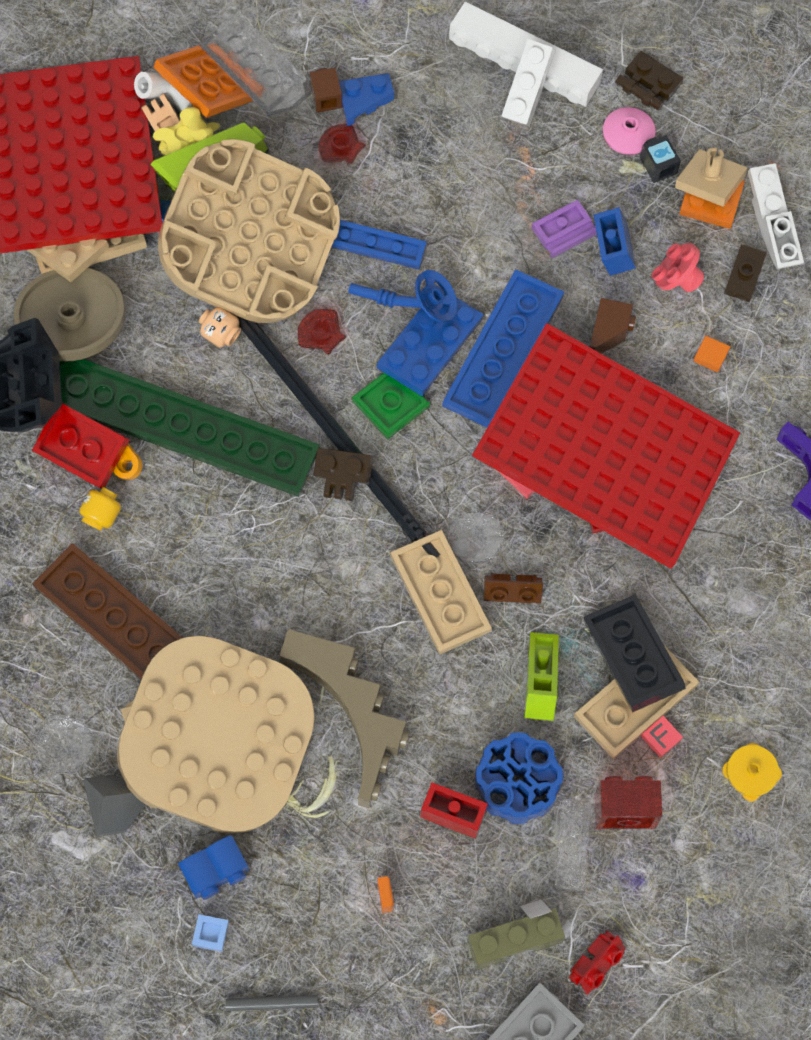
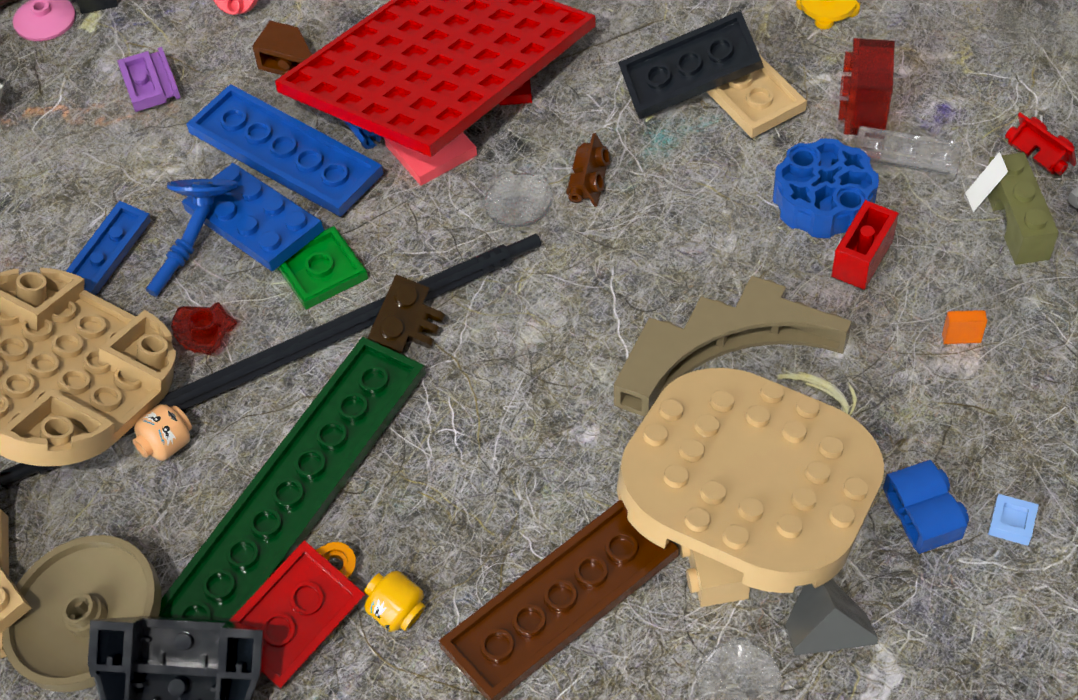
camera: 75 degrees left, 15 degrees down
tan plate [390,530,492,655] -> none
lime slope [524,632,559,721] -> none
blue brick [594,207,636,276] -> none
coral tile [641,716,683,758] -> none

